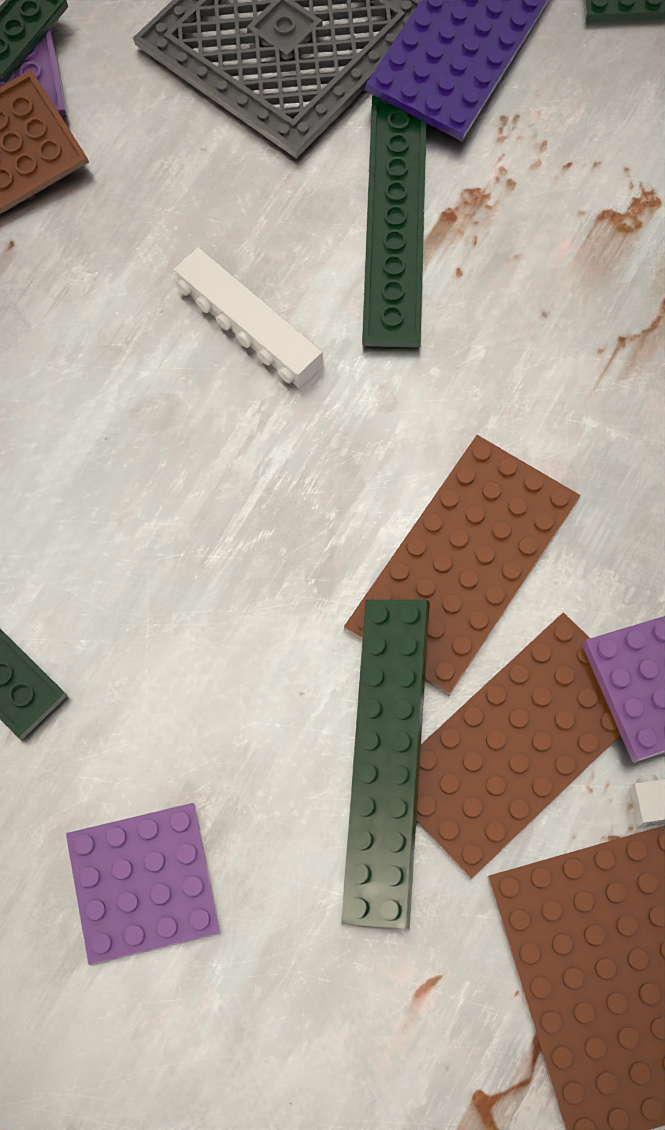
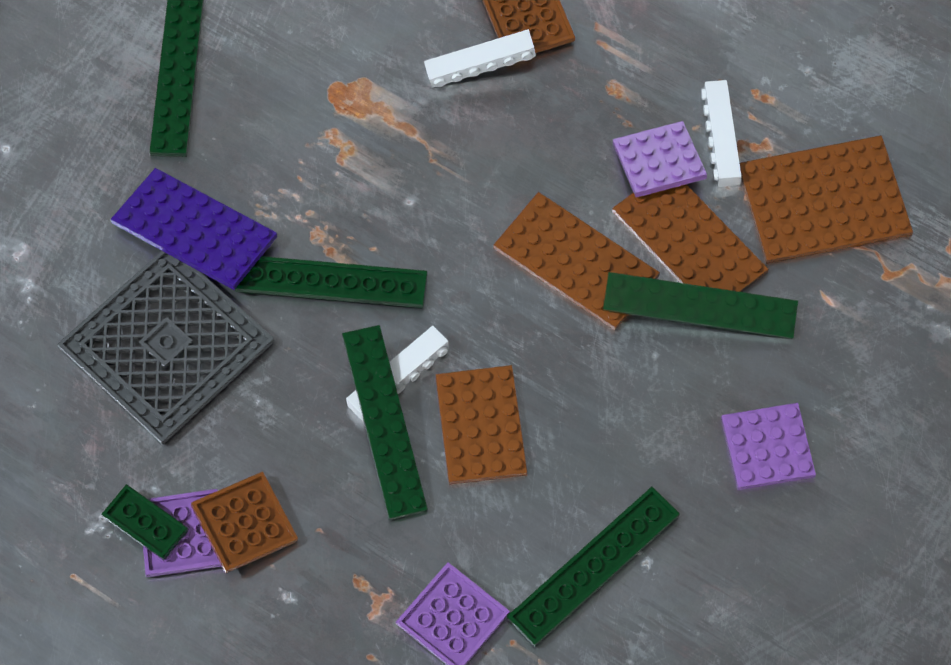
camera: 90 degrees left, 5 degrees down
none -> dark green plate [342,325,428,520]
none -> dark orange plate [435,365,527,485]

